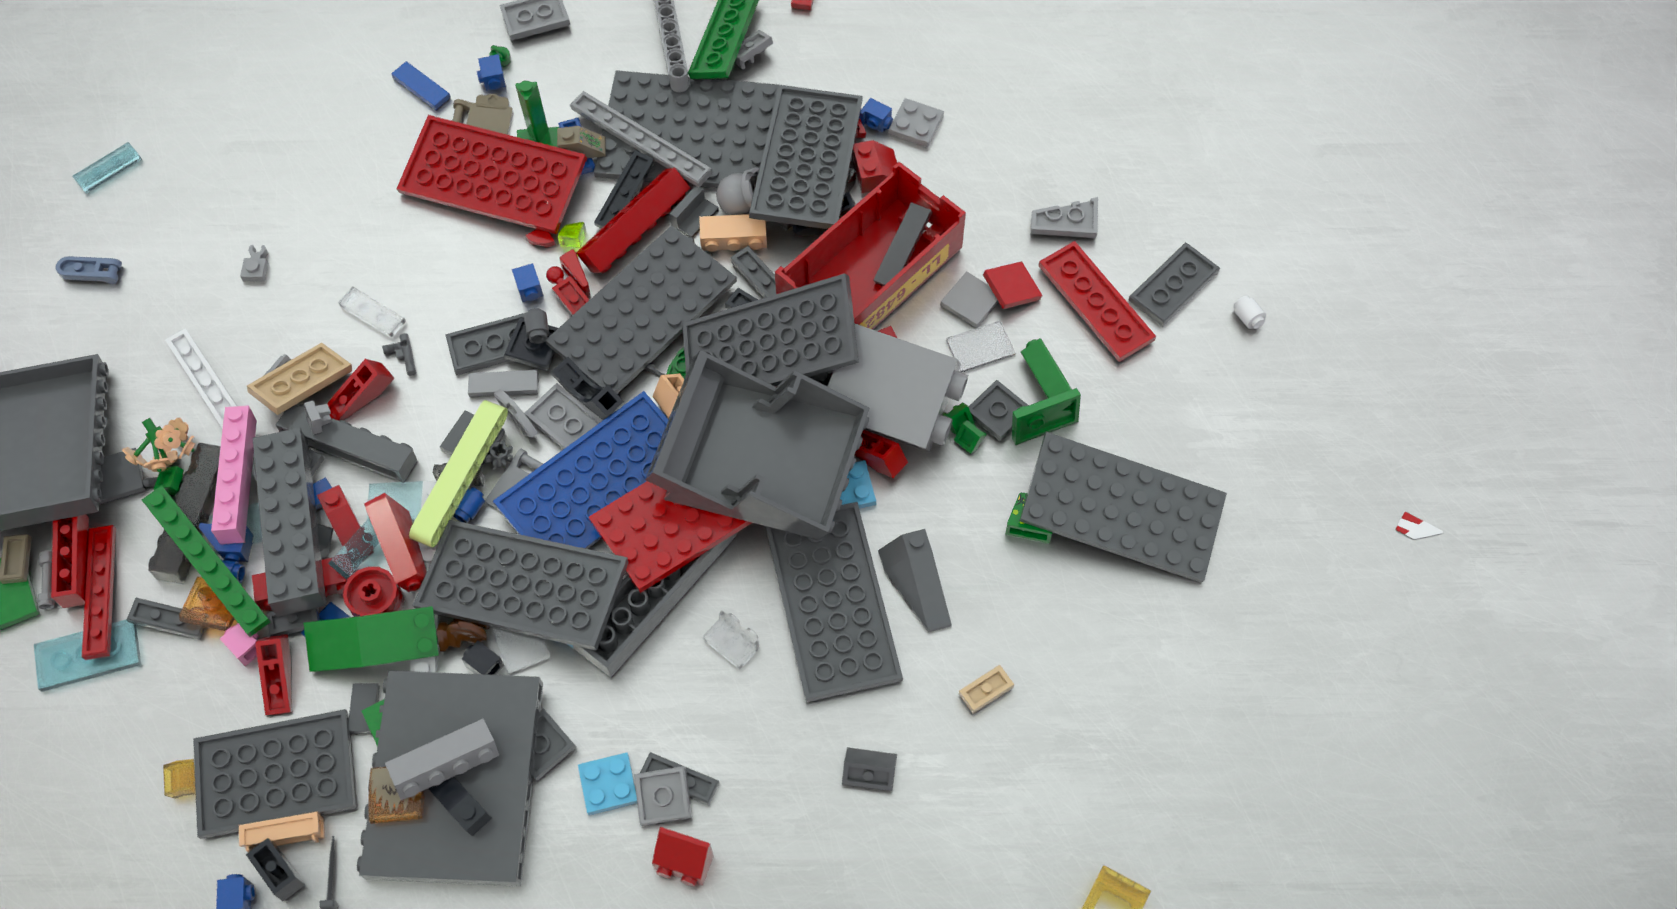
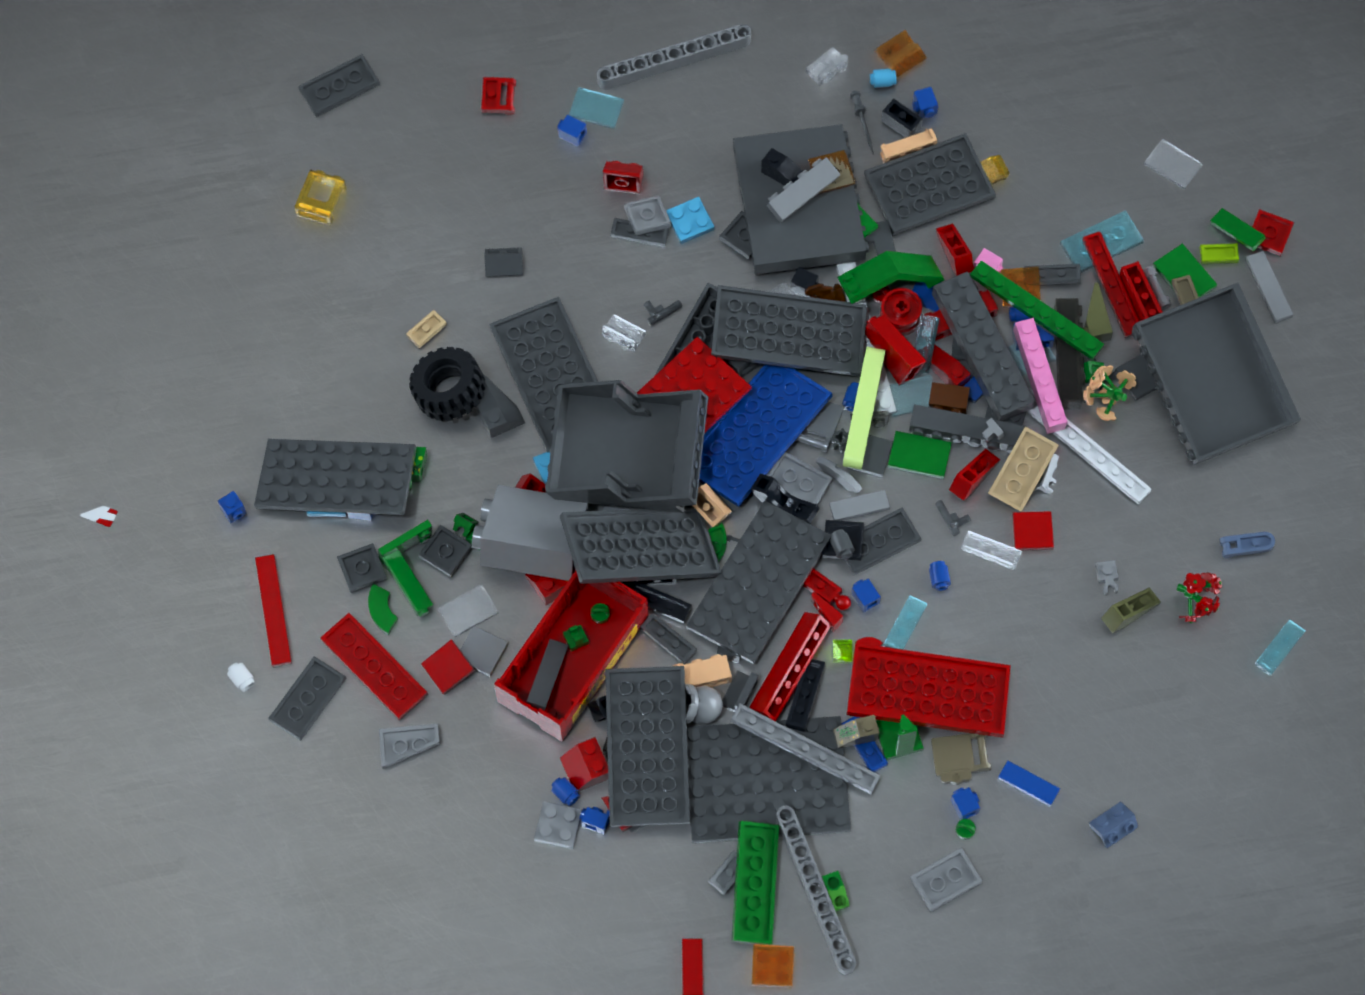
camera: 170 degrees right, 5 degrees up
none -> blue brick [218,491,247,524]
none -> red tile [255,554,292,667]
none -> dark grey plate [337,543,387,593]
none -> green tile [368,584,398,635]
none -> black tyre [409,347,485,421]
none -> blue brick [551,777,580,807]
none -> green tile [563,625,589,651]
none -> dark grey hose [644,300,682,325]
none -> leg [821,871,850,911]
none -> clear light blue tile [883,595,927,650]
none -> green tile [888,431,952,479]
none -> reddish brown brick [929,382,970,414]
none -> blue brick [929,561,951,591]
none -> red tile [1012,511,1054,551]
none -> olive slope [1082,282,1113,342]
none -> sand blue bracket [1089,801,1138,848]
none -> olive slope [1101,587,1161,633]
none -> red plant [1177,572,1222,623]

